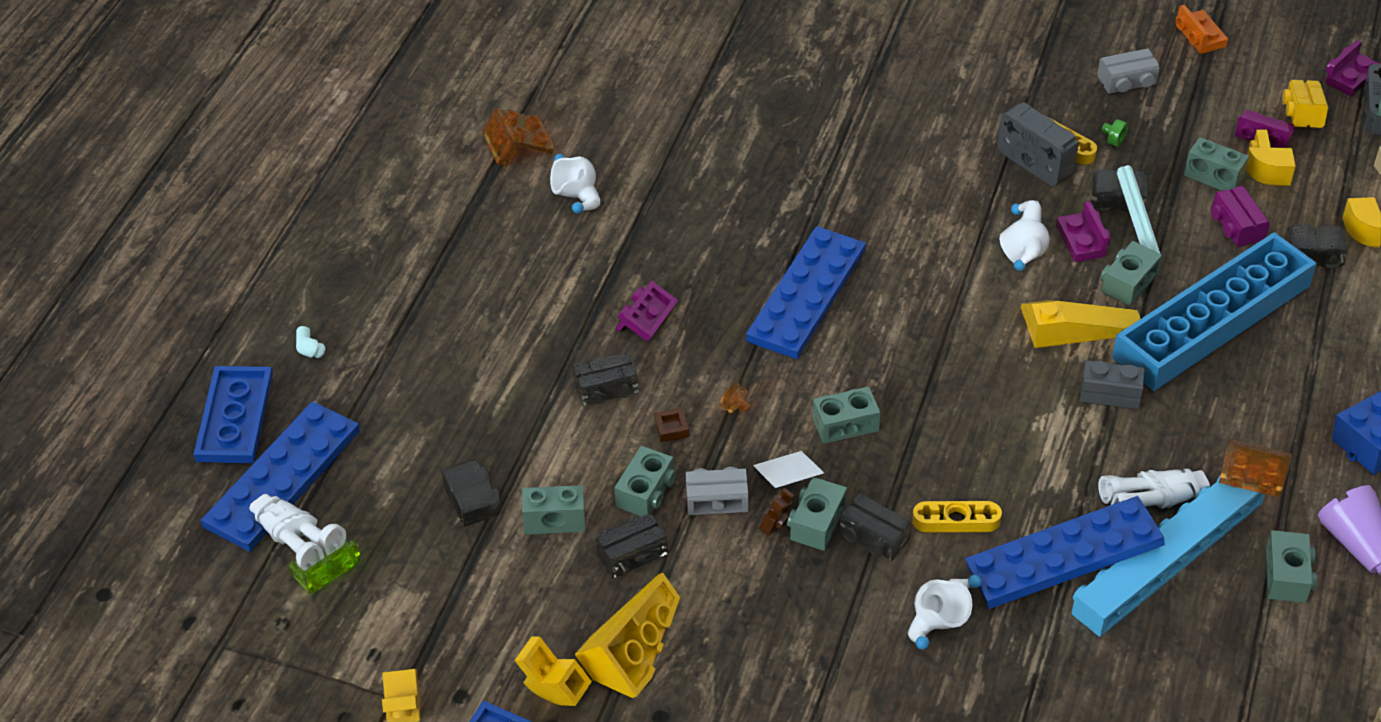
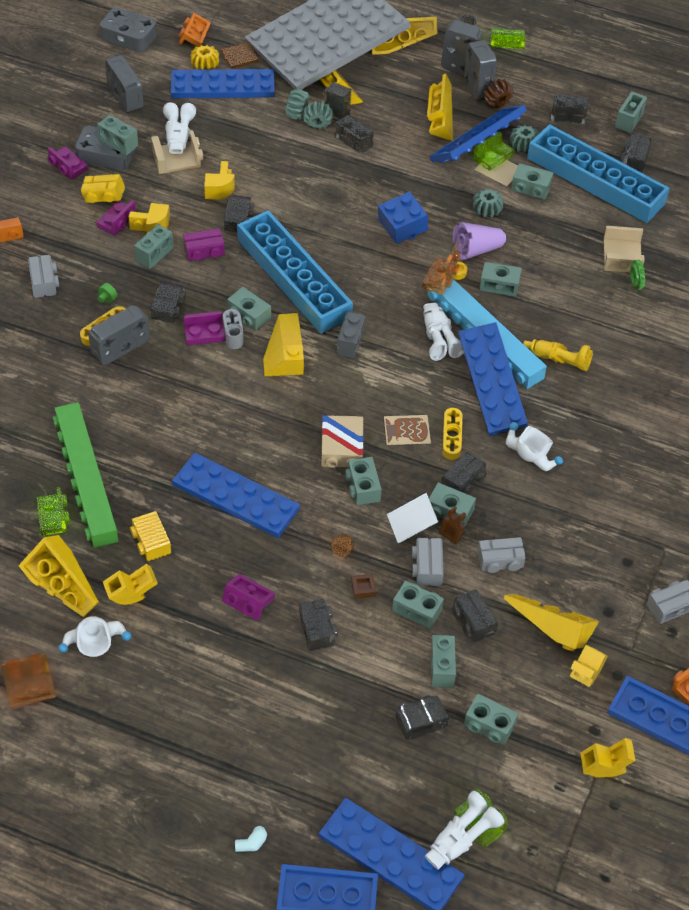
camera: 90 degrees left, 5 degrees up
white piece [999,200,1050,271] -> none
light aqua axle [1117,165,1162,258] -> none
none -> yellow wedge [19,535,99,617]
none -> clear neon green bracket [36,487,70,536]
none -> bright green brick [53,402,118,548]
none -> yellow brick [103,564,158,605]
none -> yellow brick [130,511,171,561]
none -> light grey beam [223,309,243,349]
none -> panel [321,416,363,468]
none -> sticker [384,415,431,445]
none -> yellow tile [448,262,468,280]
none -> sand green brick [464,694,519,745]
none -> light grey brick [477,537,525,573]
none -> yellow piece [523,339,593,371]

